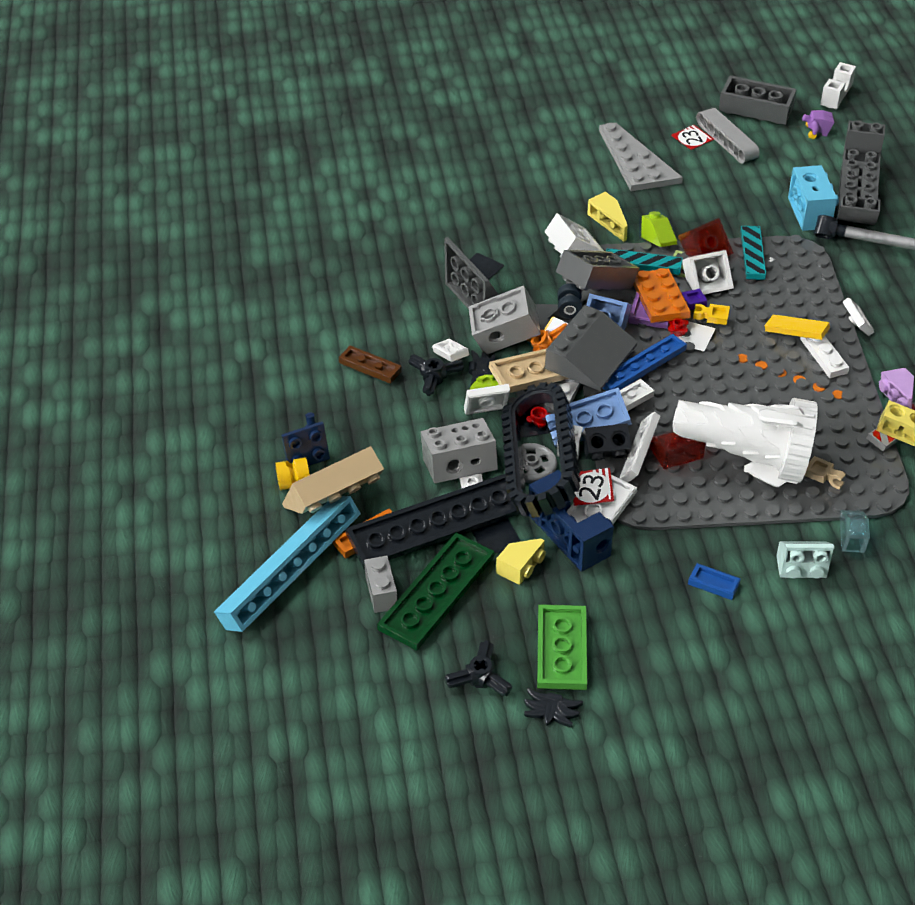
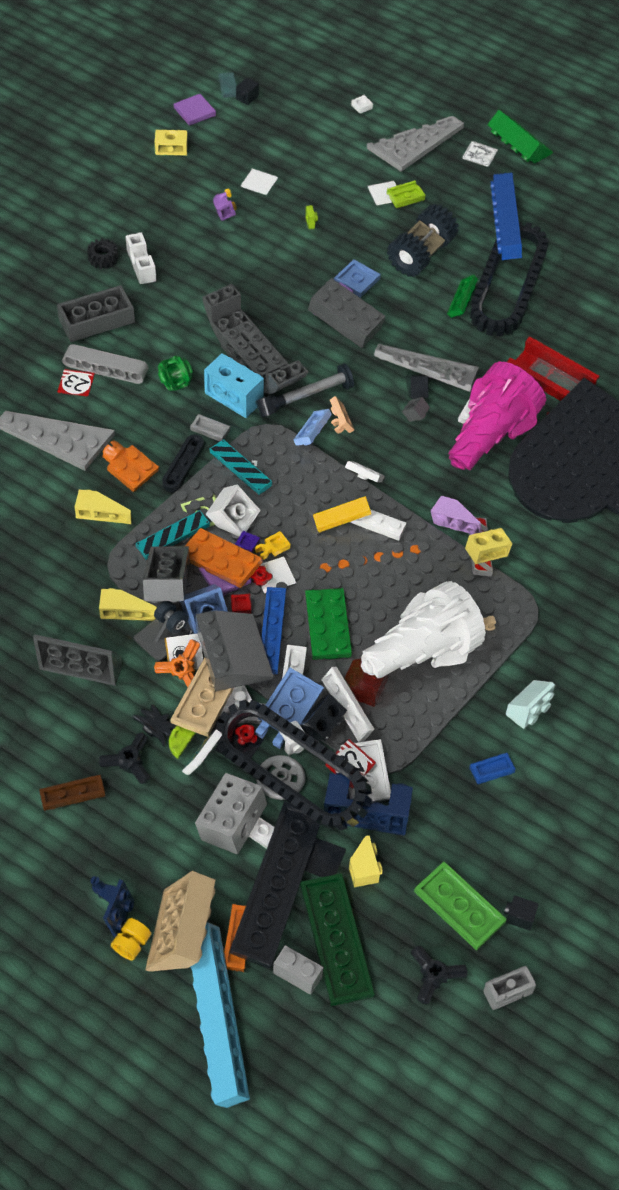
camera: 50 degrees left, 10 degrees up
white plate [432,339,469,362] -> none
light grey piece [468,285,541,354] -> none
black sticker [469,253,504,280] -> none
black piece [524,688,583,727] -> none
white slope [545,213,604,256] -> none
lime slope [641,211,677,247] -> none
clear red slope [678,218,734,257] -> none
medium lavender piece [802,110,834,139] -> none
clear light blue slope [840,510,870,553] -> none
none -> black tyre [87,238,118,269]
none -> light yellow slope [99,588,157,621]
none -> orange plate [102,440,159,492]
none -> green helmet [158,355,193,391]
none -> black plate [162,434,204,492]
none -> light grey tile [190,414,230,442]
none -> red tile [231,594,251,614]
none -> light blue plate [293,409,332,446]
none -> green plate [305,588,352,660]
none -> light nougat plate [330,396,354,434]
none -> light grey brick [483,966,536,1010]
none -> black brick [504,895,539,931]

